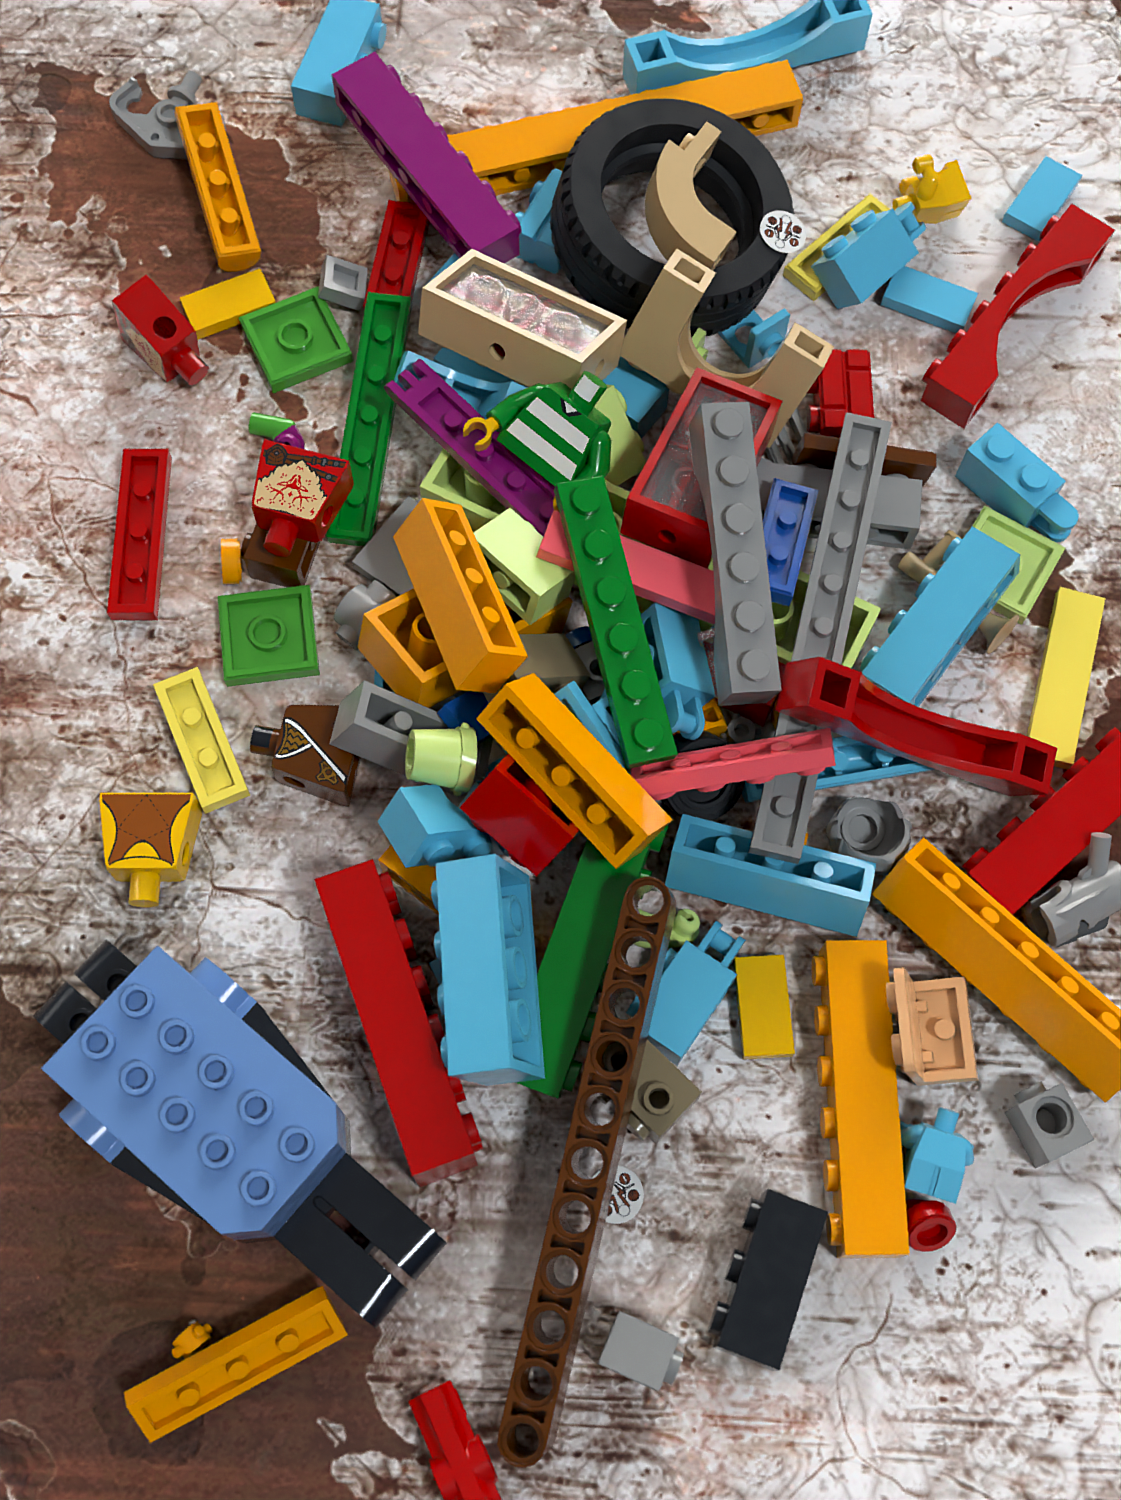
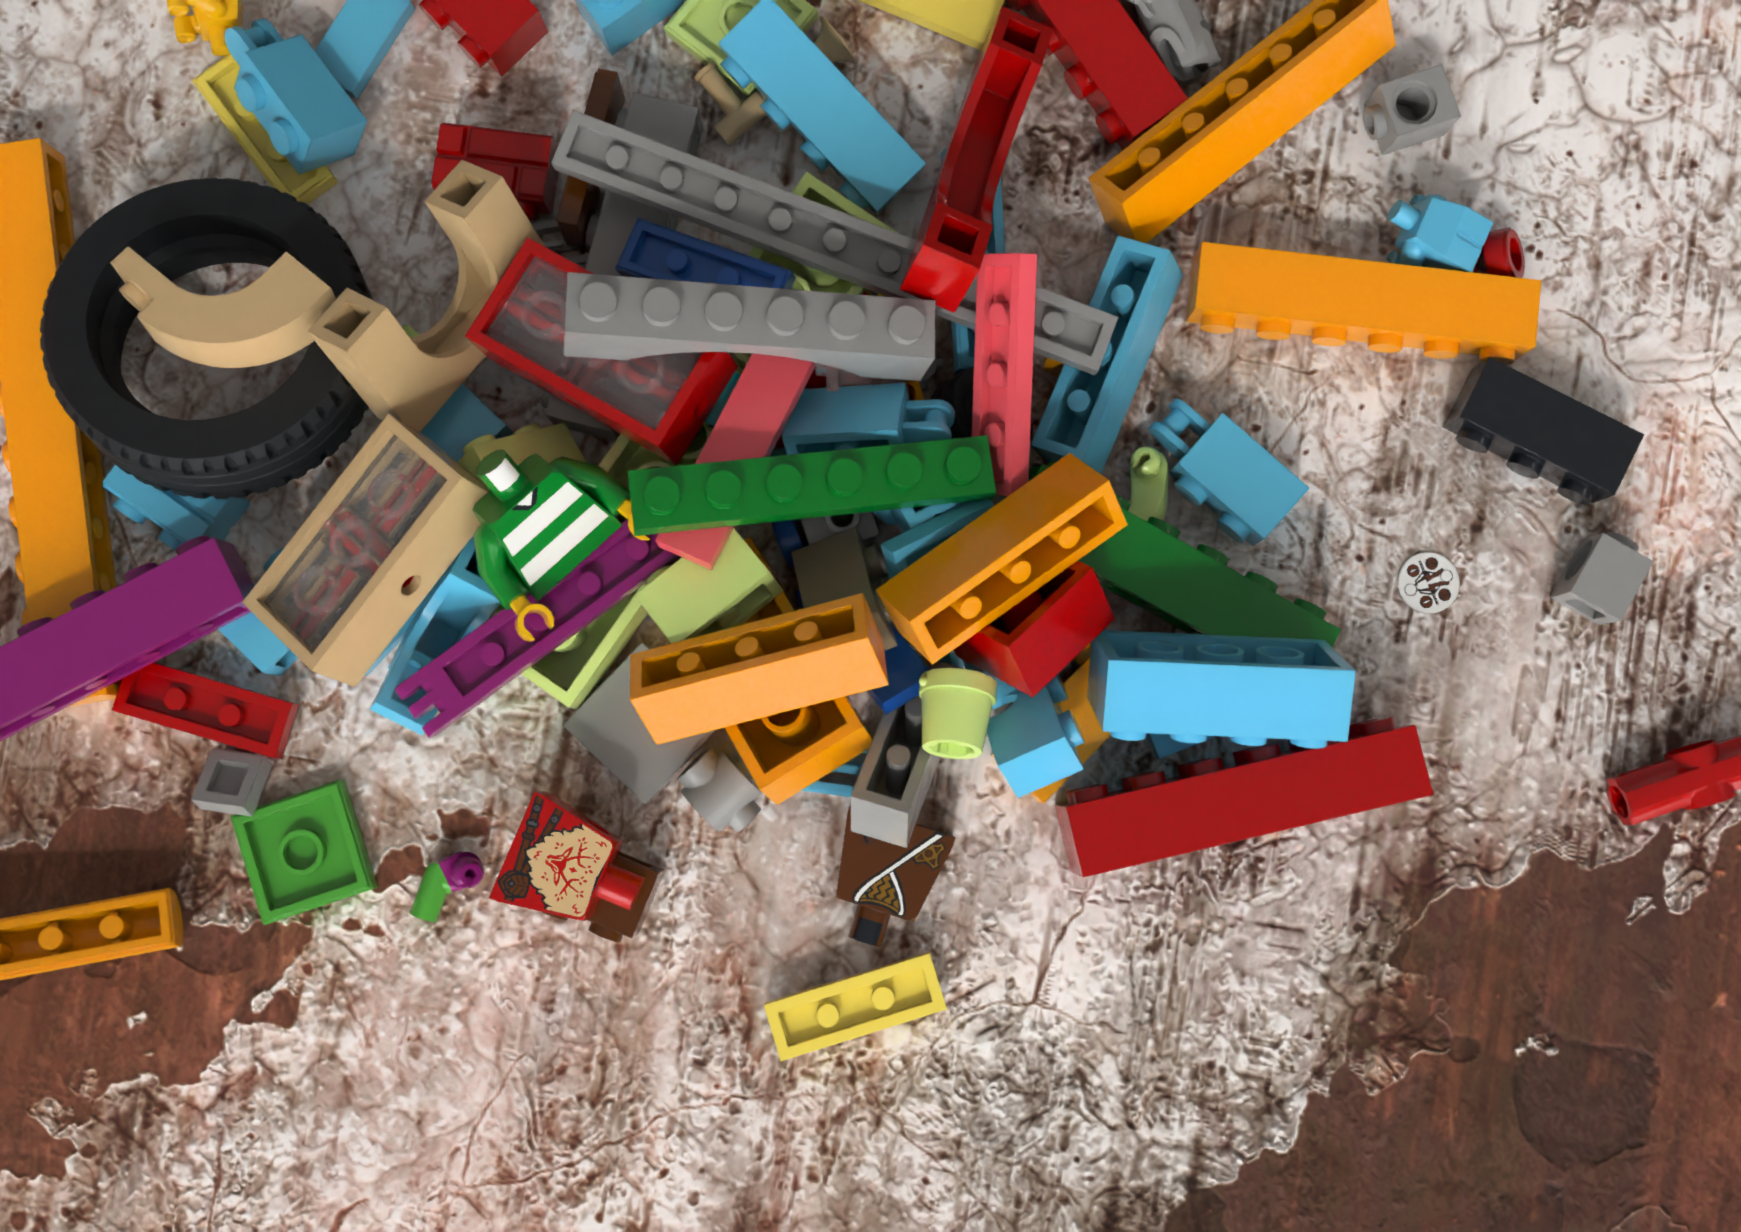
camera: 80 degrees left, 15 degrees up
medium blue piece [33,939,447,1328] -> none
torso [99,793,202,908] -> none
red plate [107,448,172,620] -> none
red torso [112,274,209,385] -> none
light orange plate [124,1285,348,1443] -> none
light orange piece [172,1321,212,1359] -> none
yellow tile [180,268,276,340] -> none
bright green tile [218,585,320,687] -> none
light orange tile [221,538,242,585] -> none
green tile [326,292,412,547] -> none
reddish brown beam [497,877,676,1468] -> none
dark tan brick [583,1039,702,1144] -> none
medium azure bracket [718,308,790,369] -> none
yellow tile [733,955,795,1060] -> none
white sticker [760,211,806,253] -> none
light grey hair [826,796,912,876] -> none
light nougat bracket [886,967,979,1086] -> none

